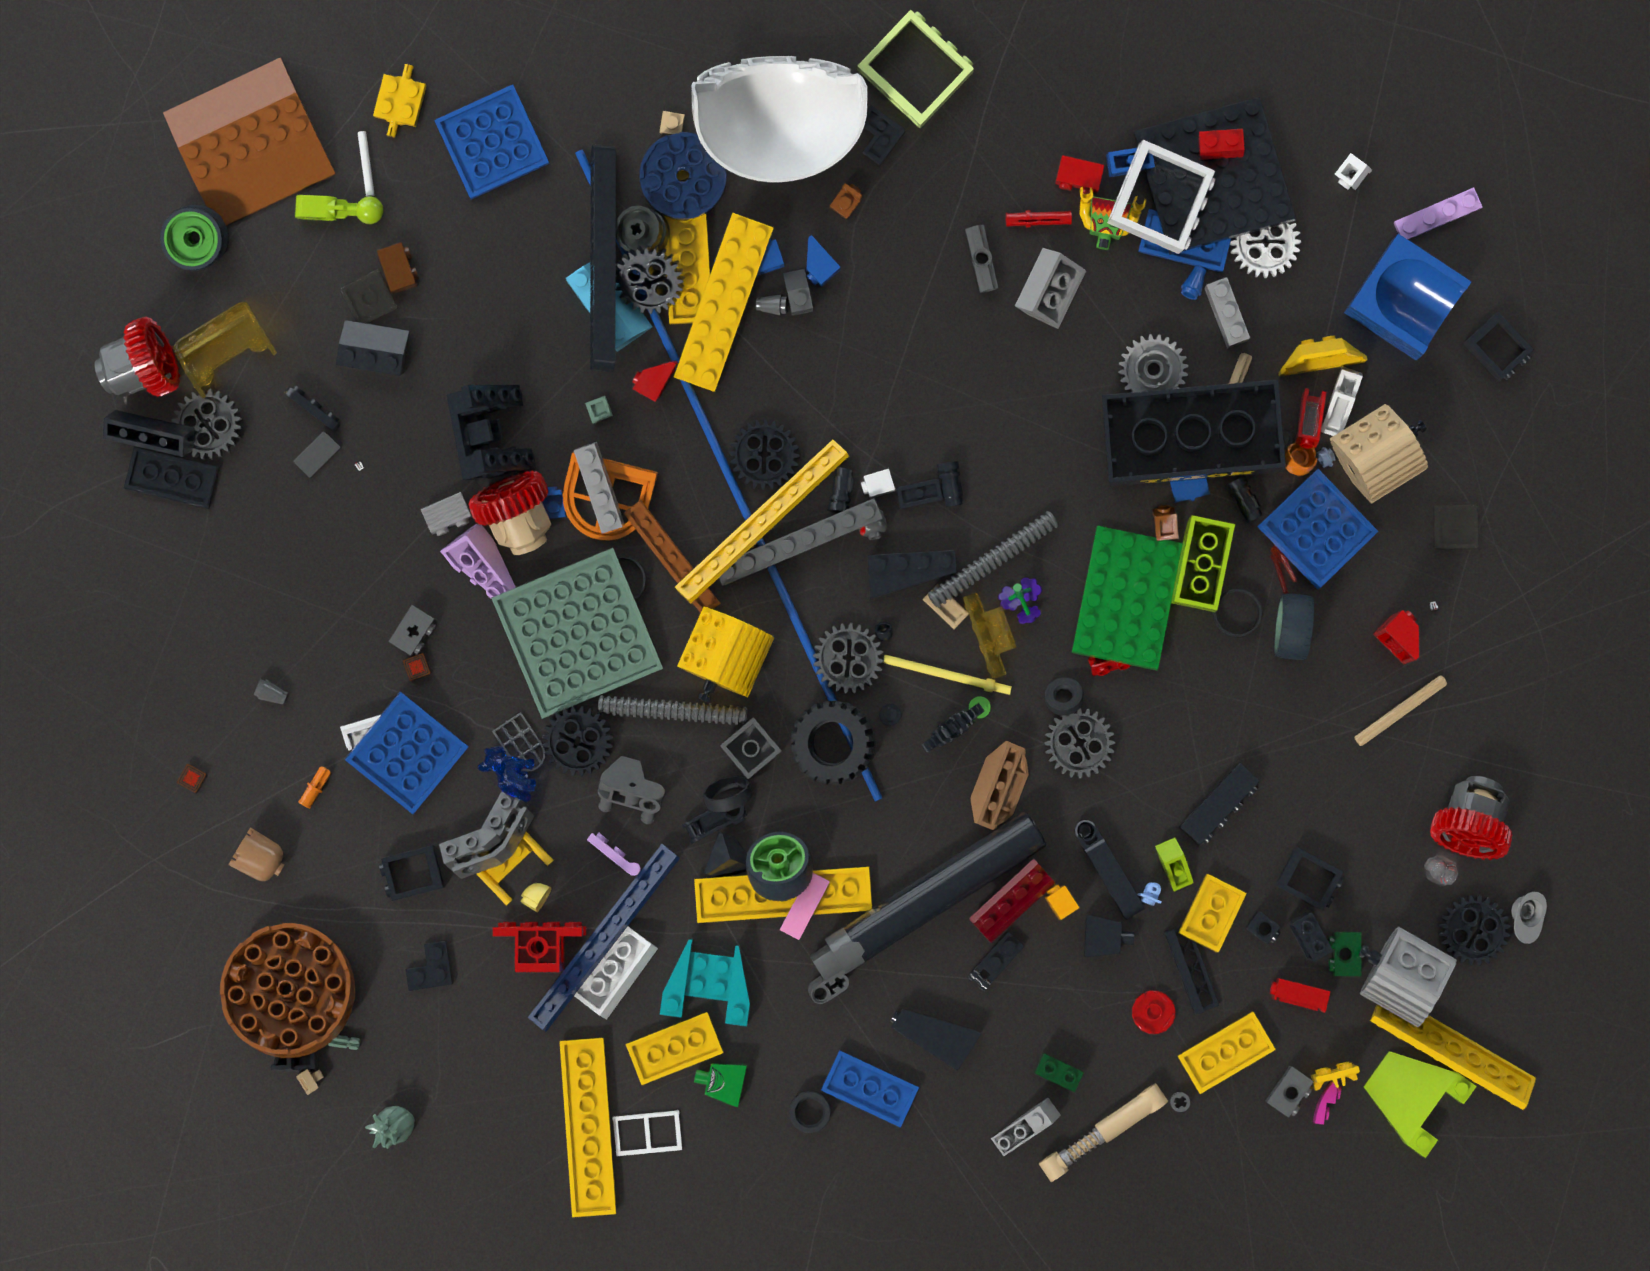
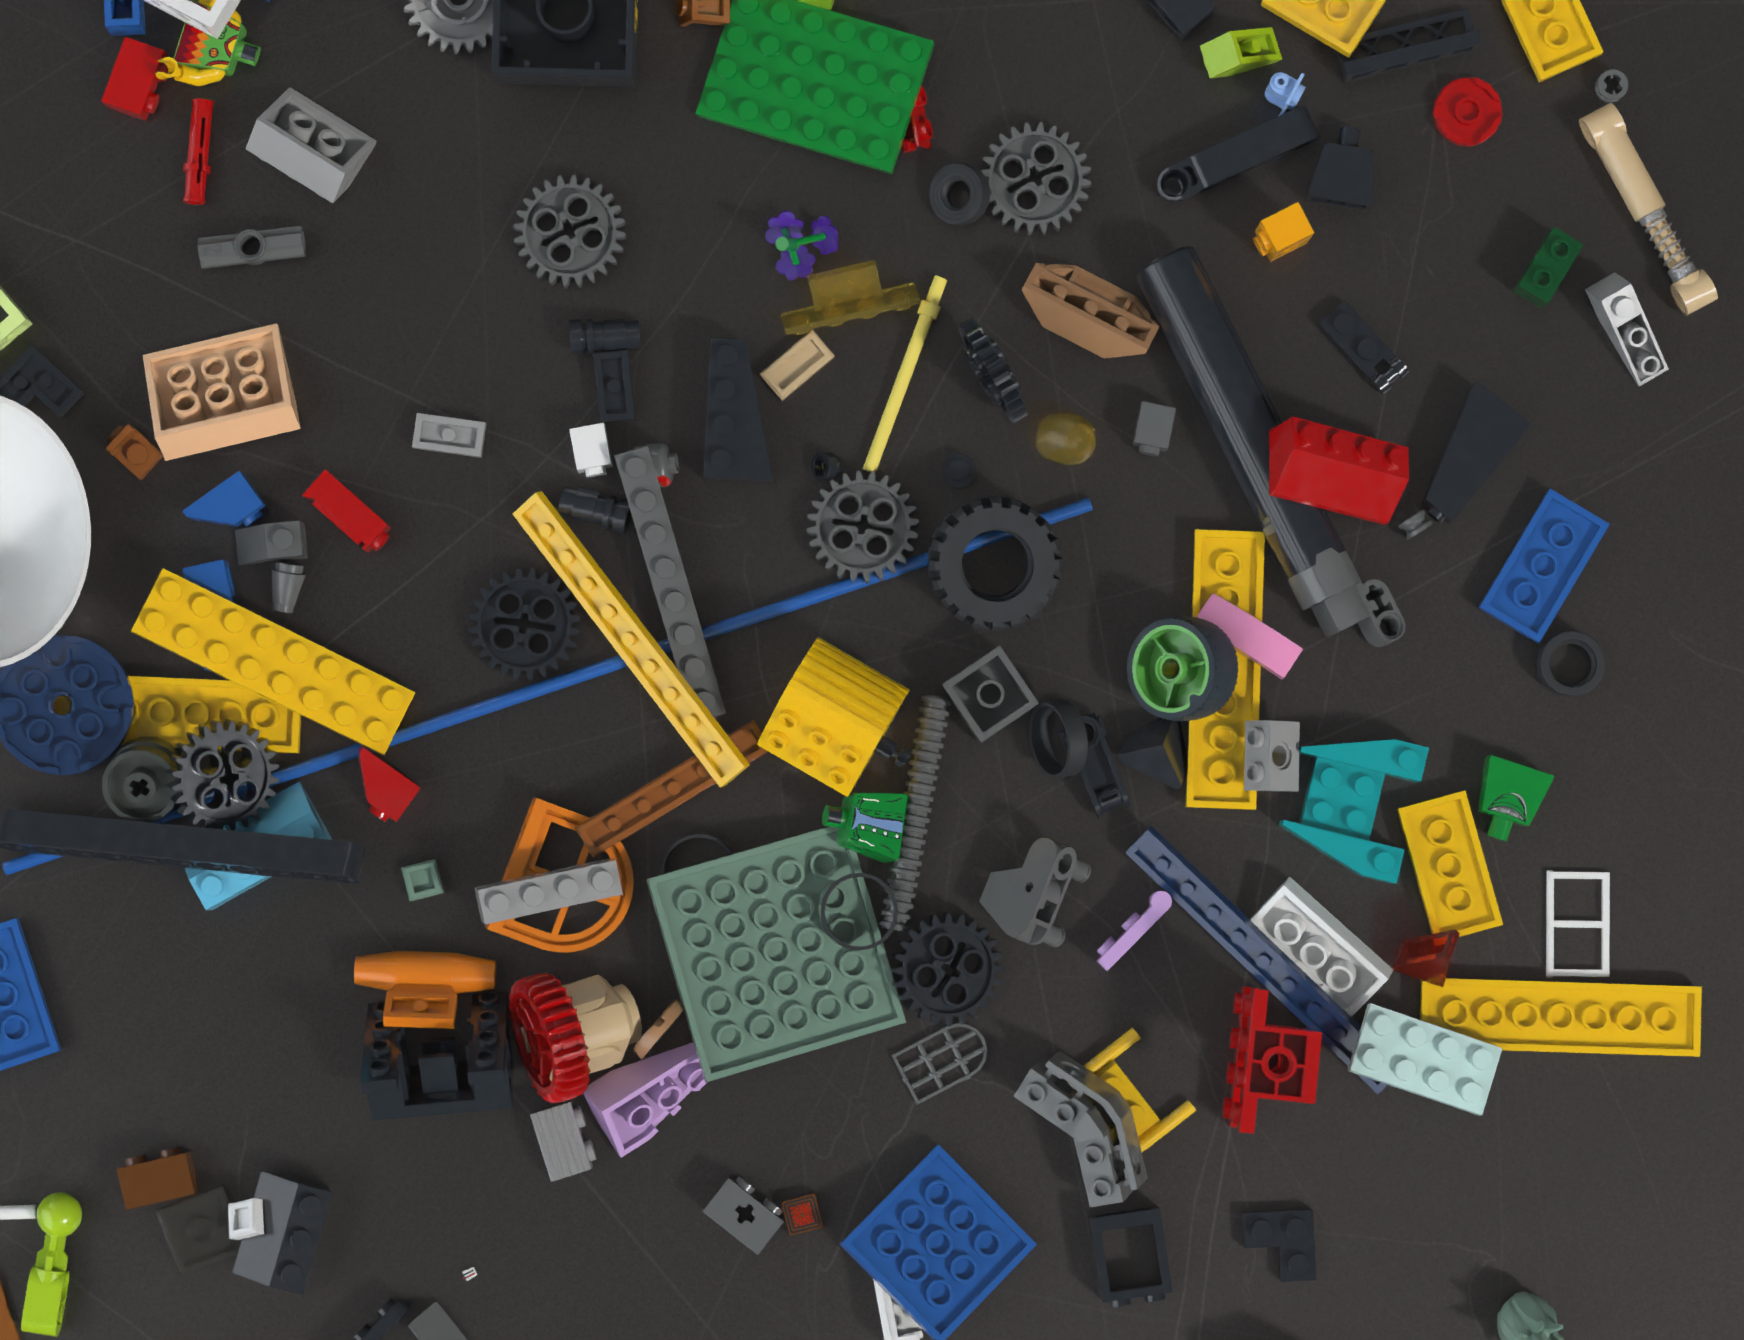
camera: 85 degrees left, 0 degrees up
clear blue animal [478,746,536,801] -> none
light yellow piece [521,883,551,913] -> none
blue bracket [542,487,566,519] -> none
dark grey piece [928,511,1058,608] -> none
bright green plate [969,696,991,718] -> none
dark red brick [969,859,1056,943] -> none
none -> light nougat slope [143,323,301,461]
none -> white tile [228,1198,264,1240]
none -> red window [302,469,391,553]
none -> orange plate [354,951,497,1029]
none -> light grey plate [412,413,487,458]
none -> dark grey gear [513,175,626,288]
none -> medium nougat tile [633,999,684,1059]
none -> black tyre [821,873,898,950]
none -> green torso [822,793,908,863]
none -> clear yellow hair [1036,412,1096,465]
none -> dark grey brick [1132,401,1176,456]
none -> light grey brick [1244,720,1300,792]
none -> red slope [1269,417,1409,525]
none -> light aqua plate [1347,1003,1502,1116]
none -> clear red slope [1392,929,1460,987]
none -> dark grey bush [1398,509,1433,541]

